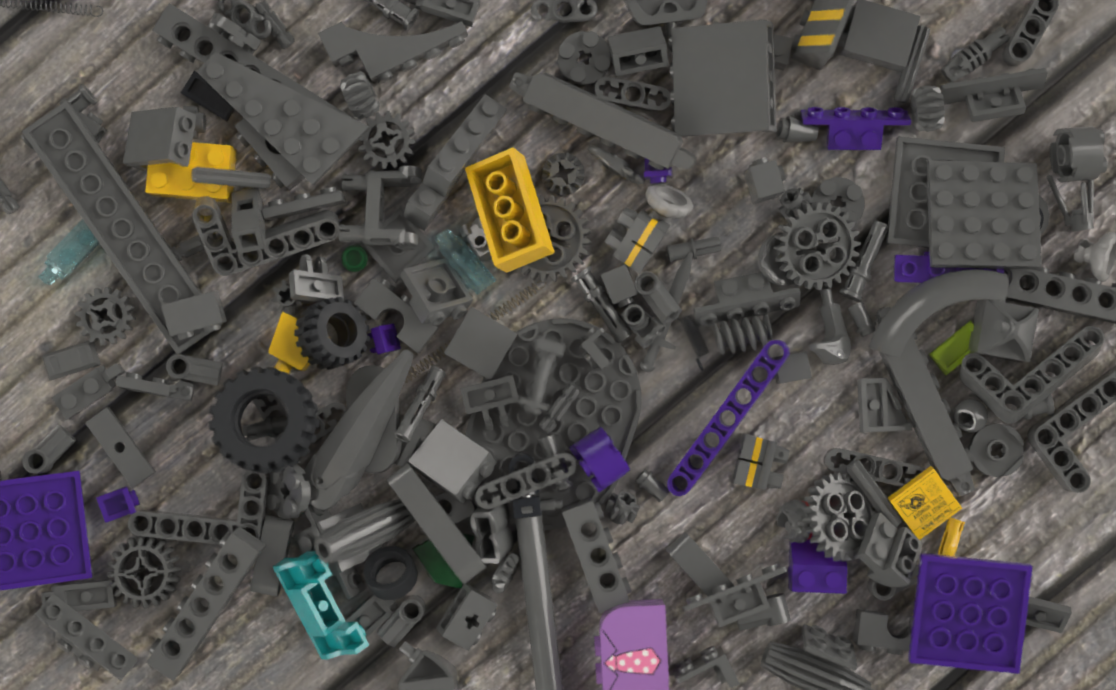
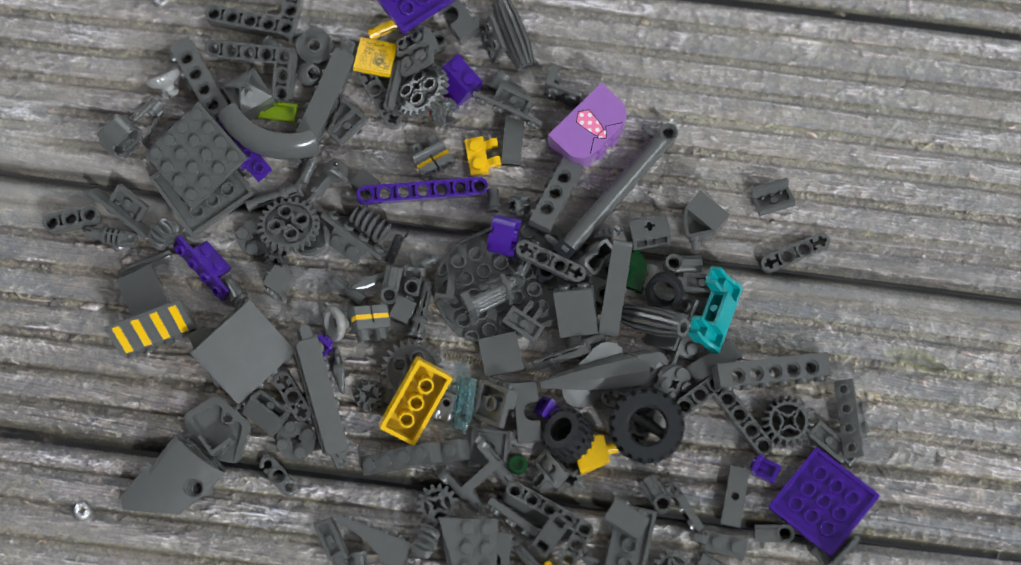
camera: 135 degrees left, 10 degrees down
none -> yellow plate [464,136,502,177]

